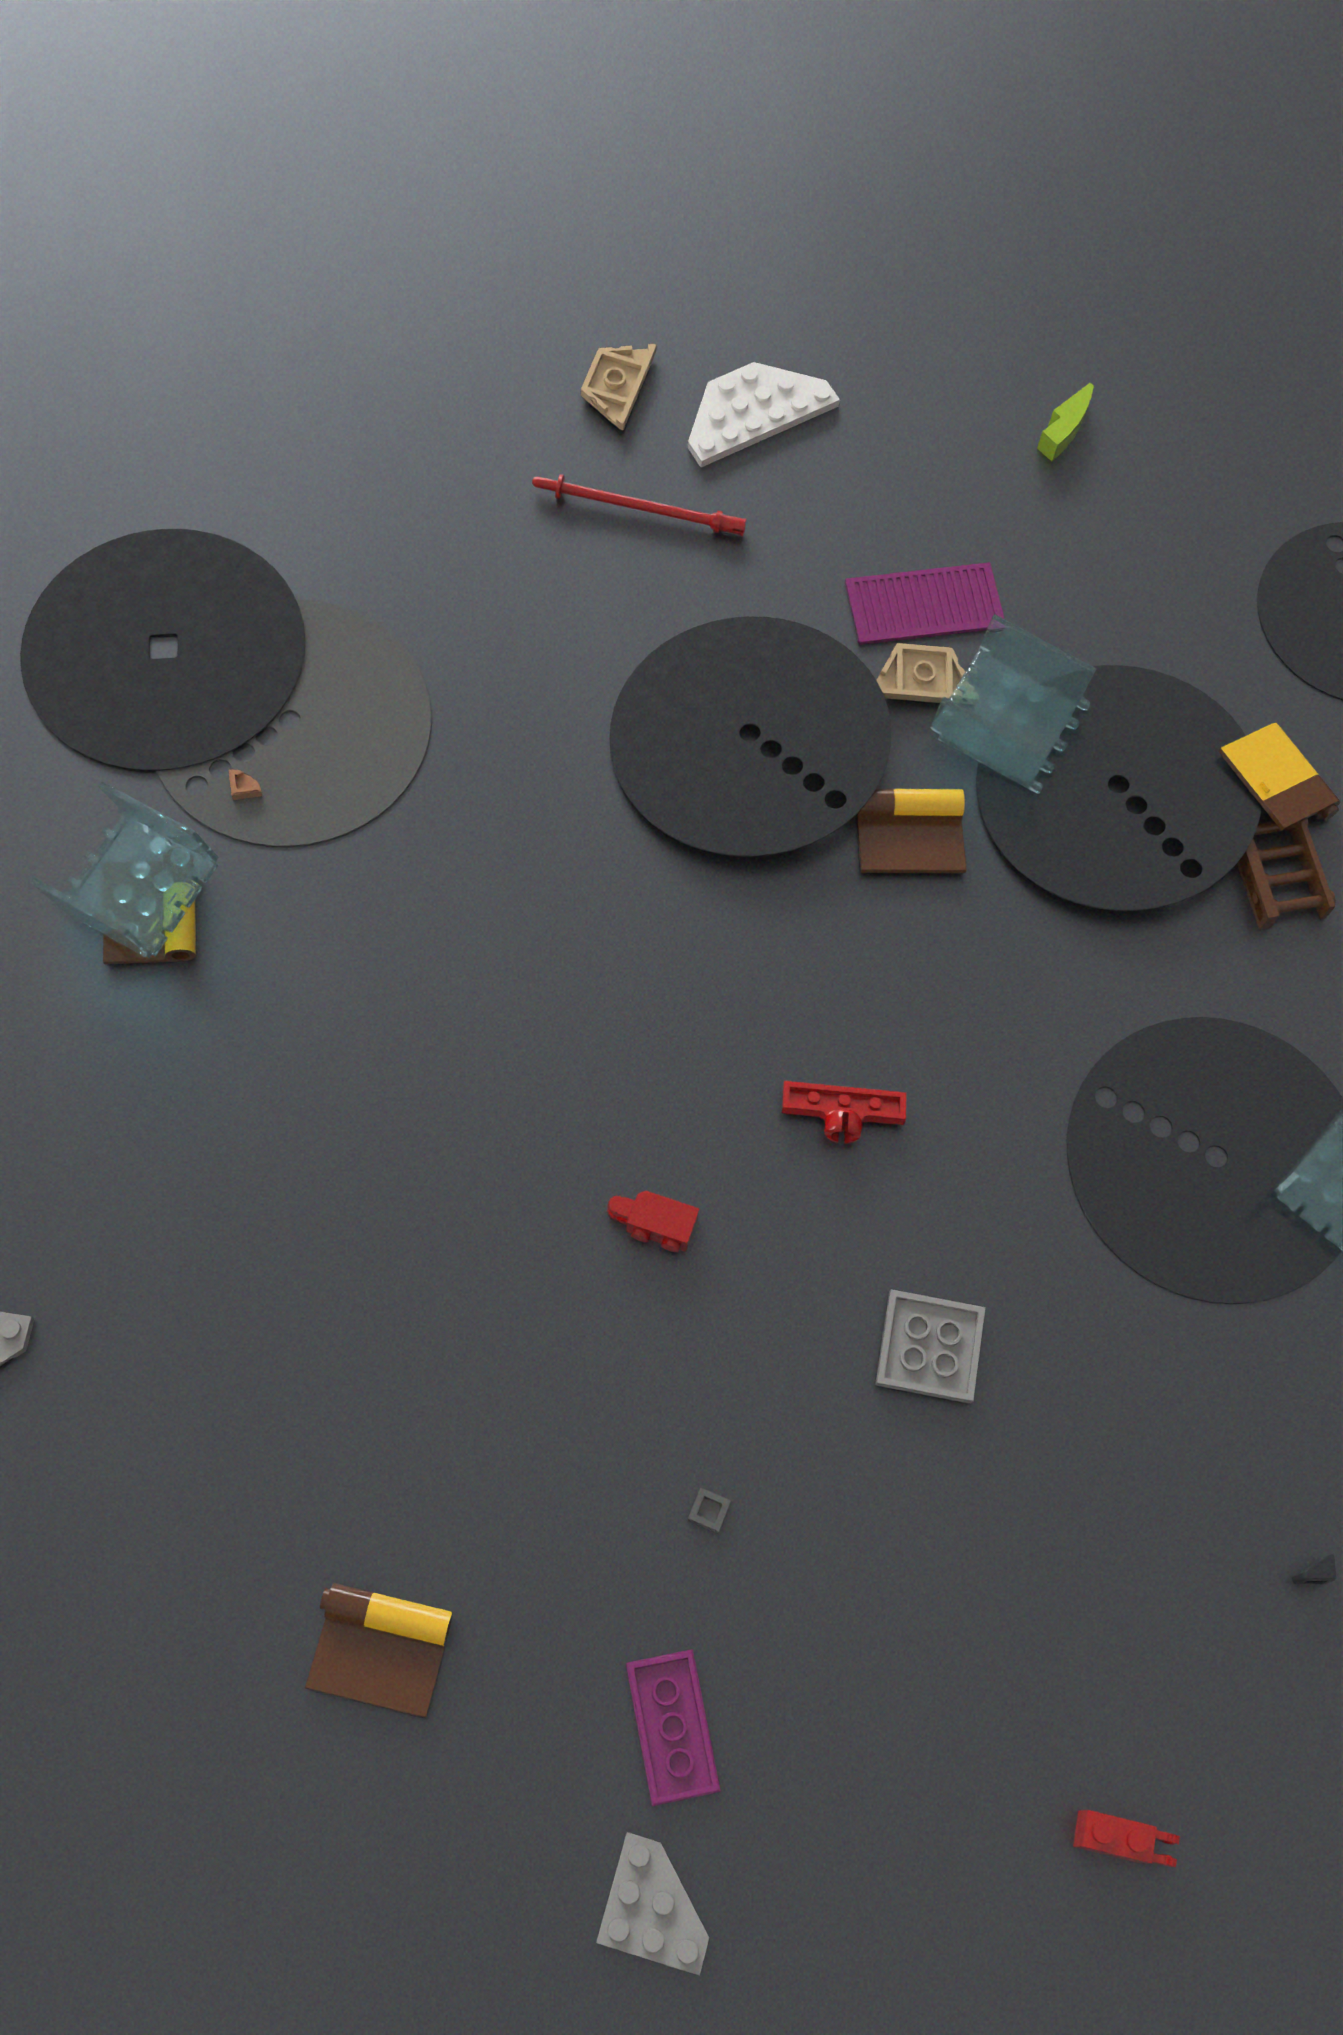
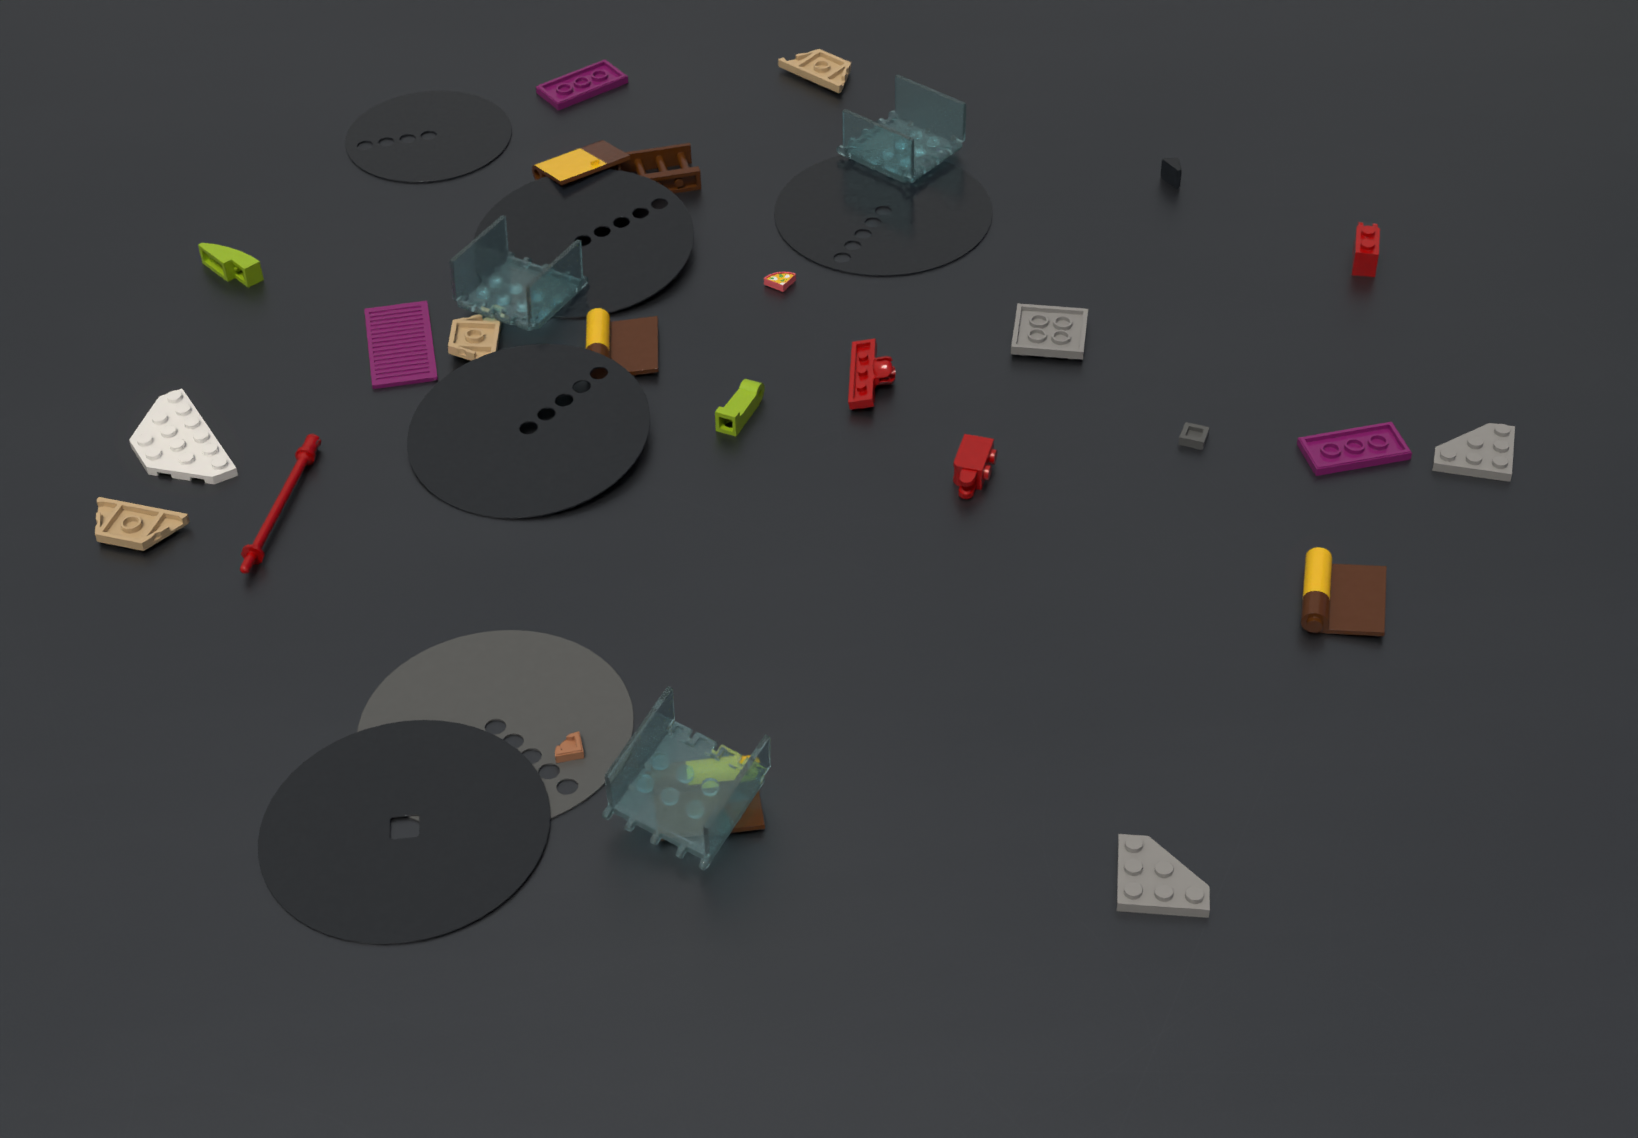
camera: 85 degrees left, 25 degrees down
none -> lime leg [715,379,765,436]
none -> tile [764,272,796,292]

